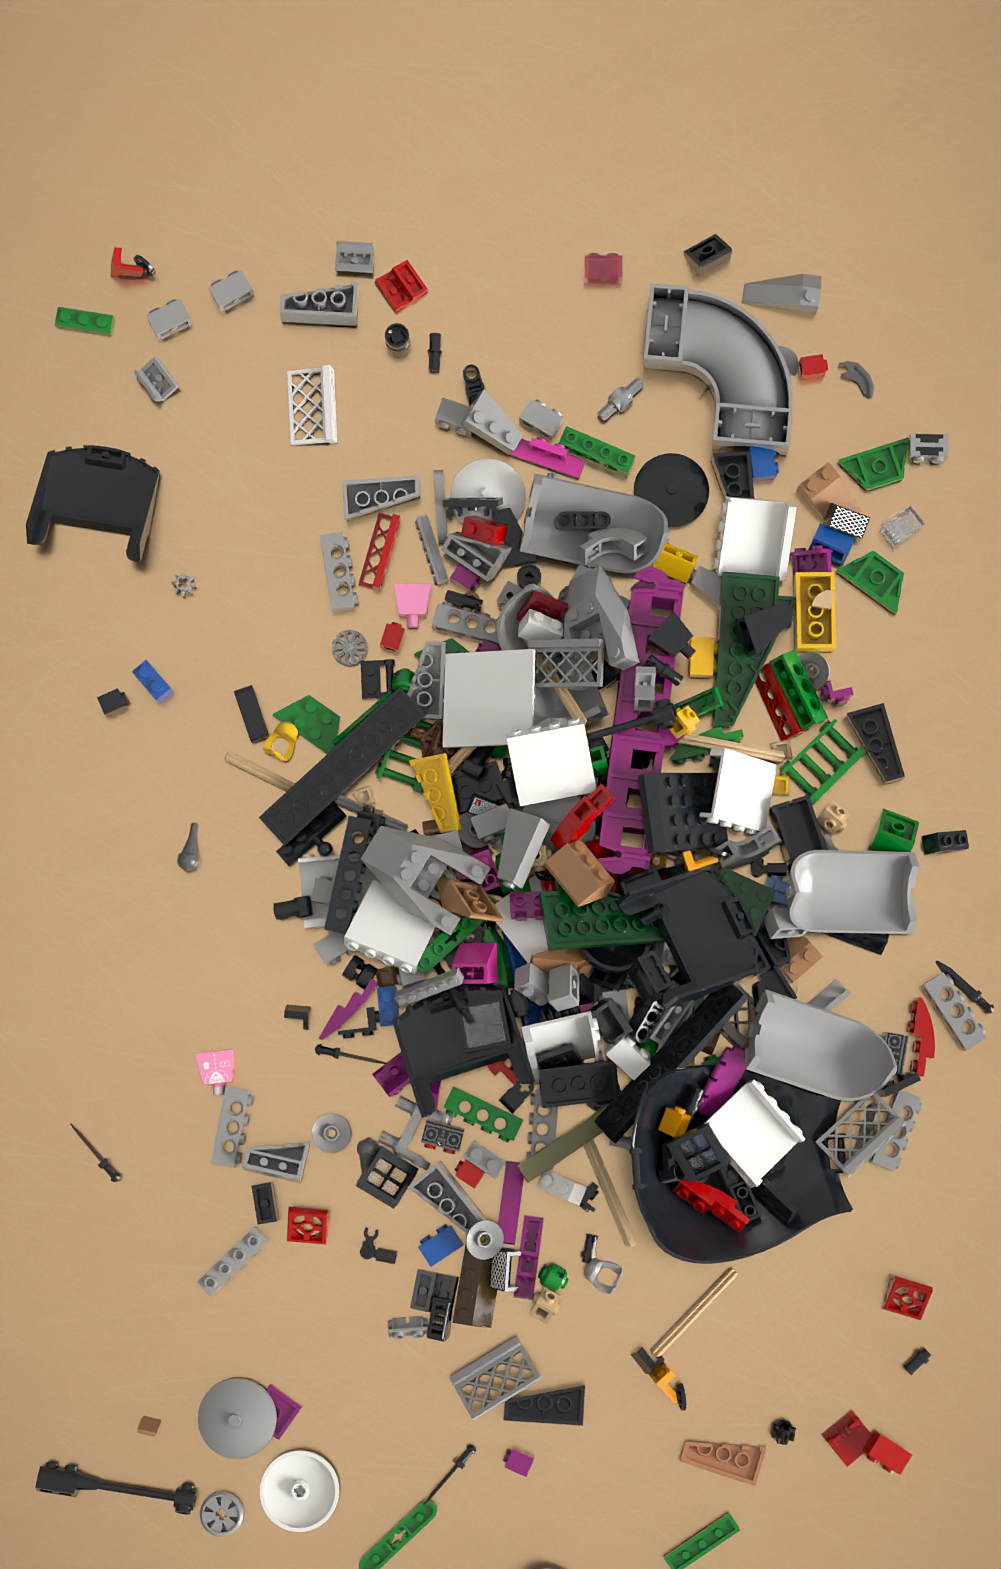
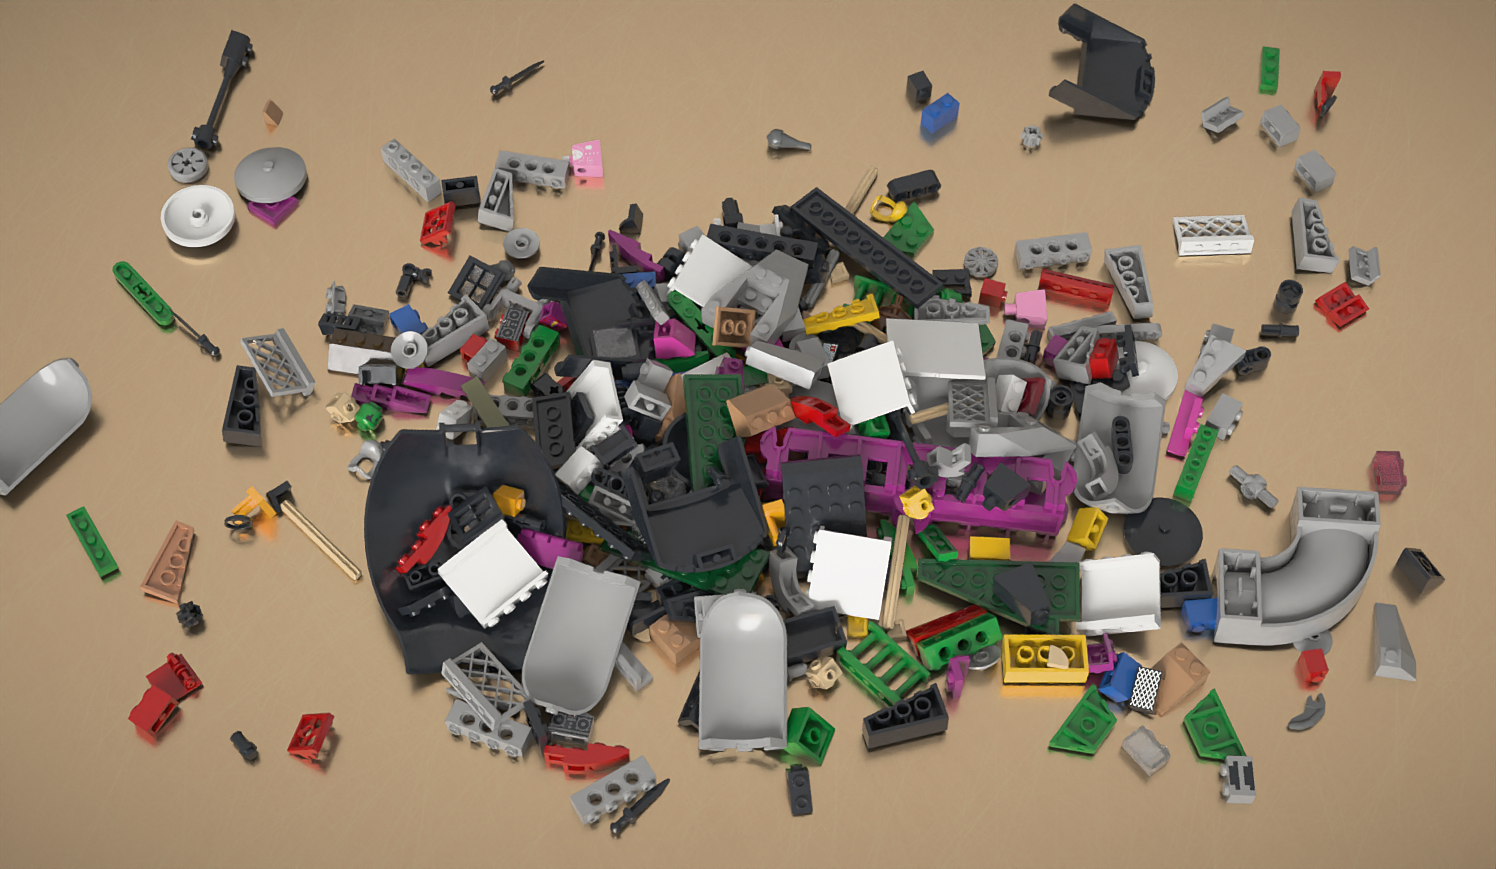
camera: 90 degrees right, 25 degrees down
magenta brick [503,1447,534,1477] -> none

